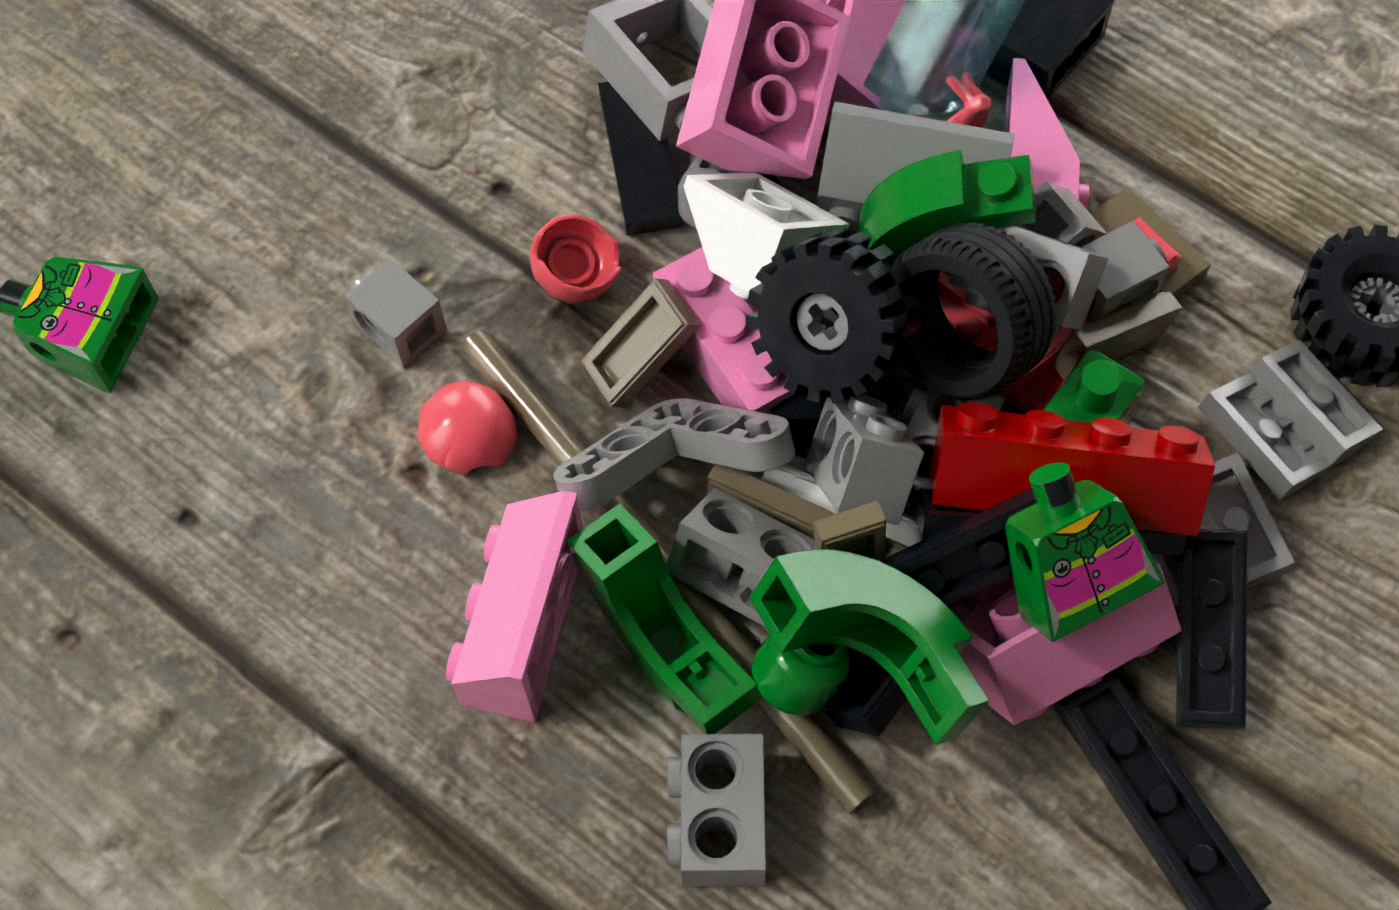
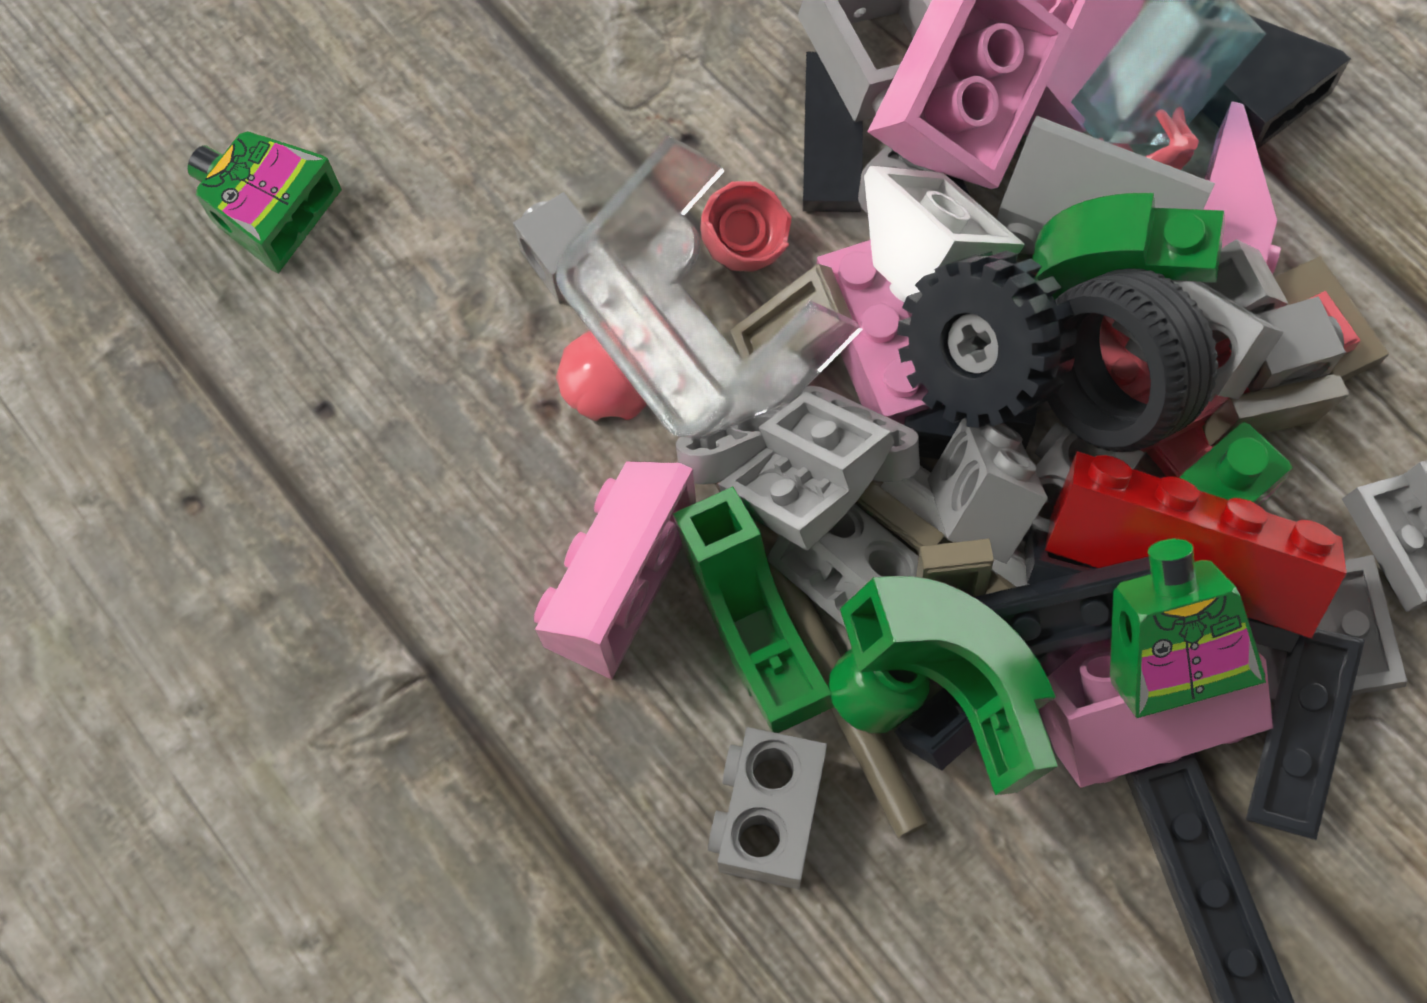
camera: 15 degrees right, 5 degrees up
none -> clear windscreen [556,135,863,440]
none -> light grey slope [718,391,895,550]

